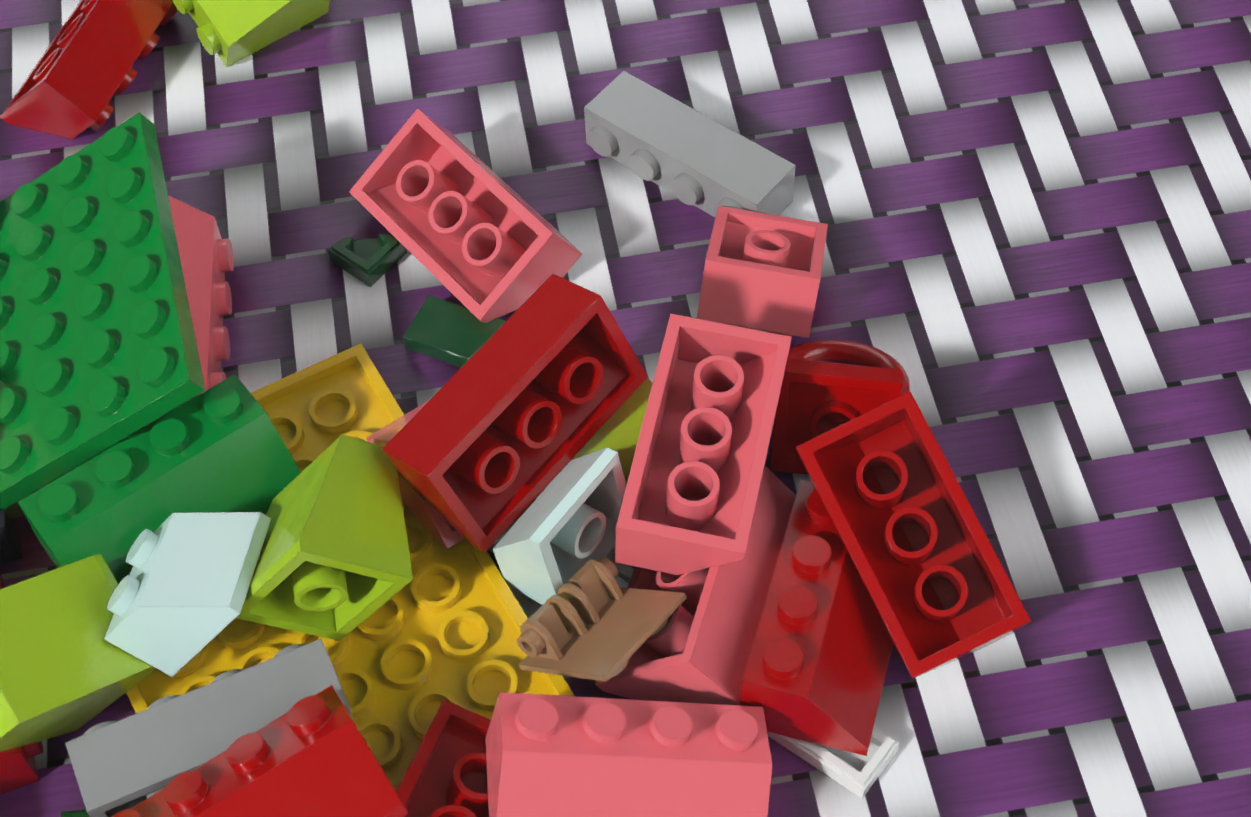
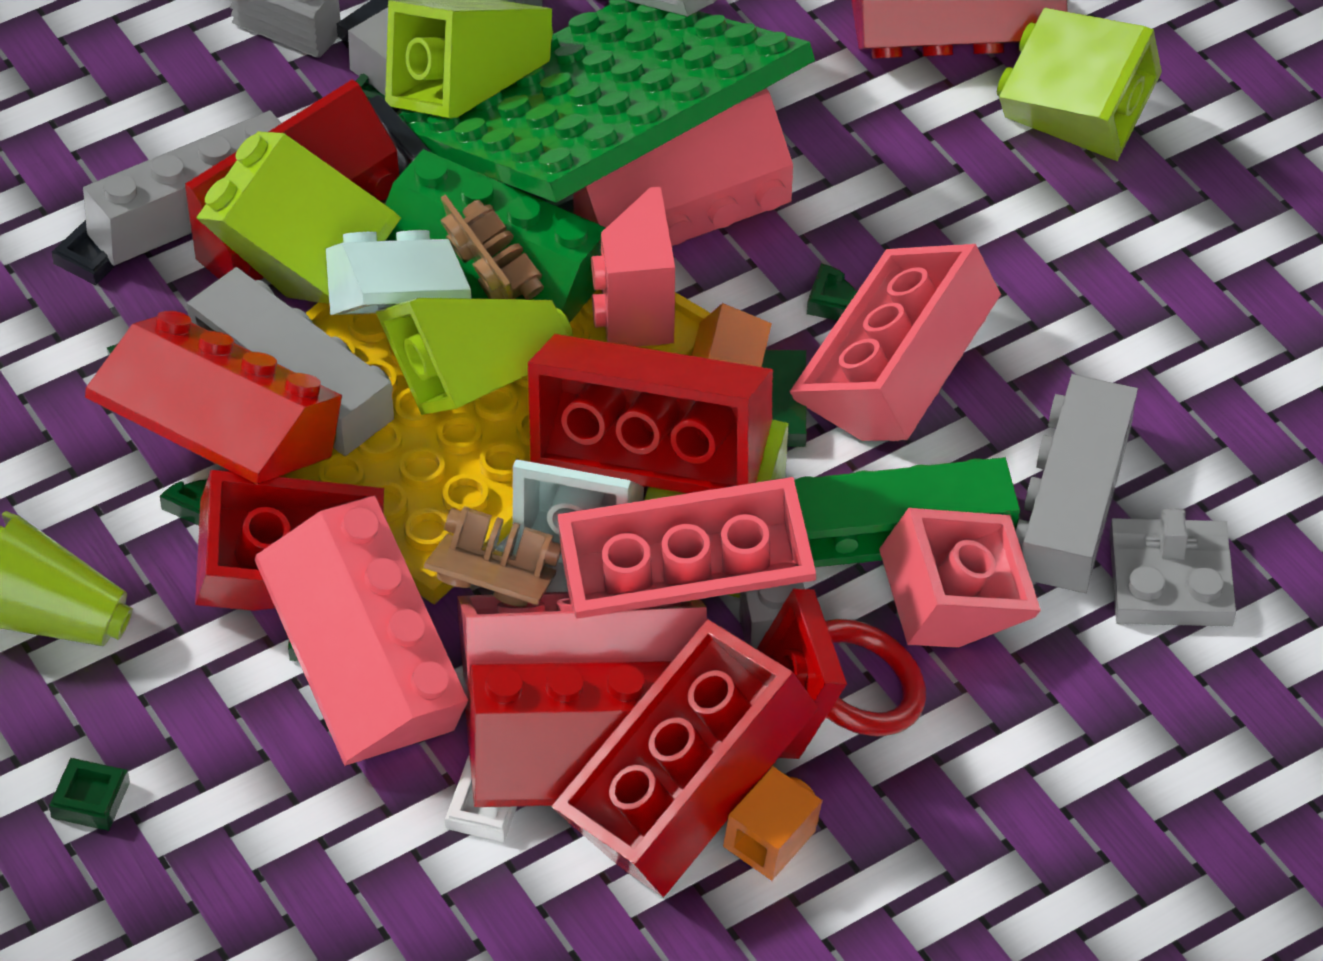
camera: 65 degrees right, 5 degrees down
none -> medium nougat hinge [441,194,544,300]
none -> coral slope [591,187,675,347]
none -> orange brick [692,303,772,367]
none -> orange brick [723,766,823,881]
none -> green brick [794,457,1020,568]
none -> light grey hinge [1110,509,1236,626]

